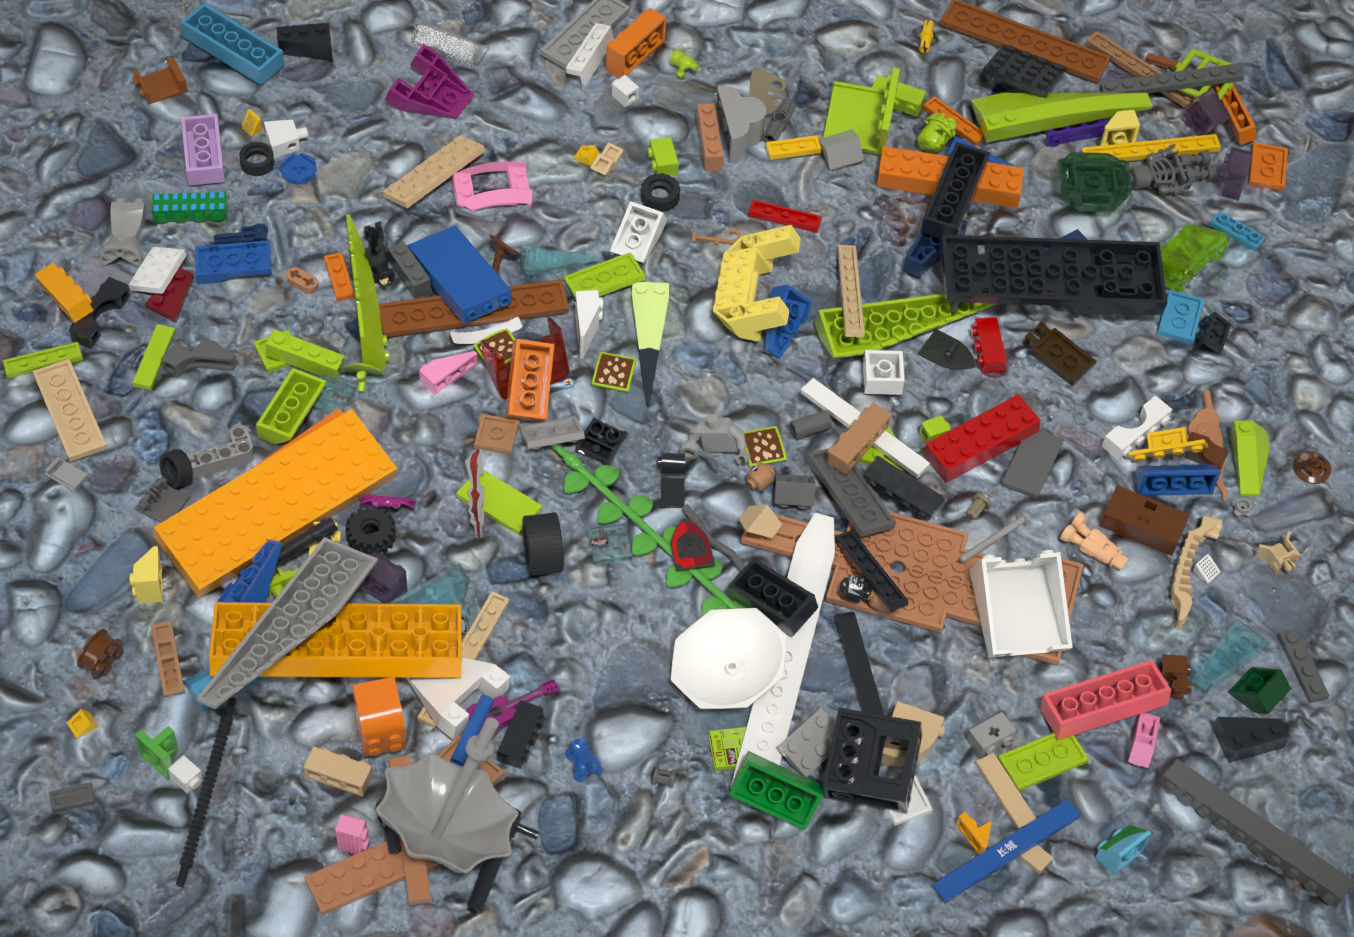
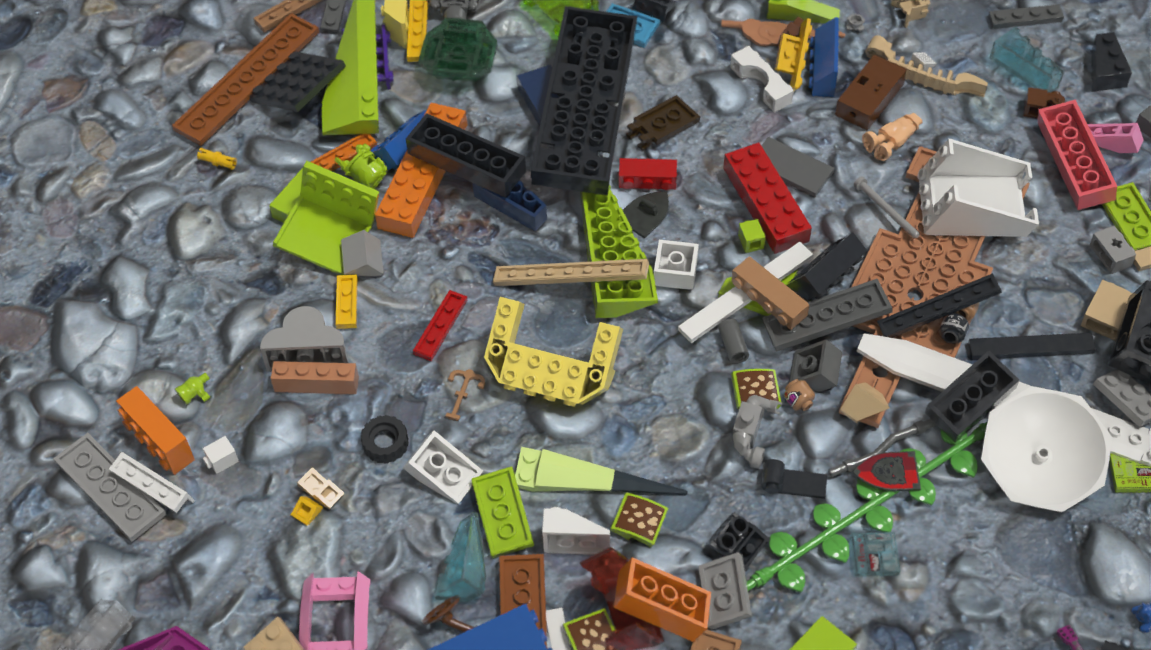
camera: 75 degrees left, 0 degrees up
black tyre [522,512,564,575] -> none
lime brick [647,137,679,176] -> none
dark tan piece [750,68,786,116] -> none
dark grey piece [762,98,796,142] -> none
blue wedge [765,284,812,358] -> none
dark tan piece [967,493,991,519] -> none
dark green slope [1228,667,1291,714] -> none

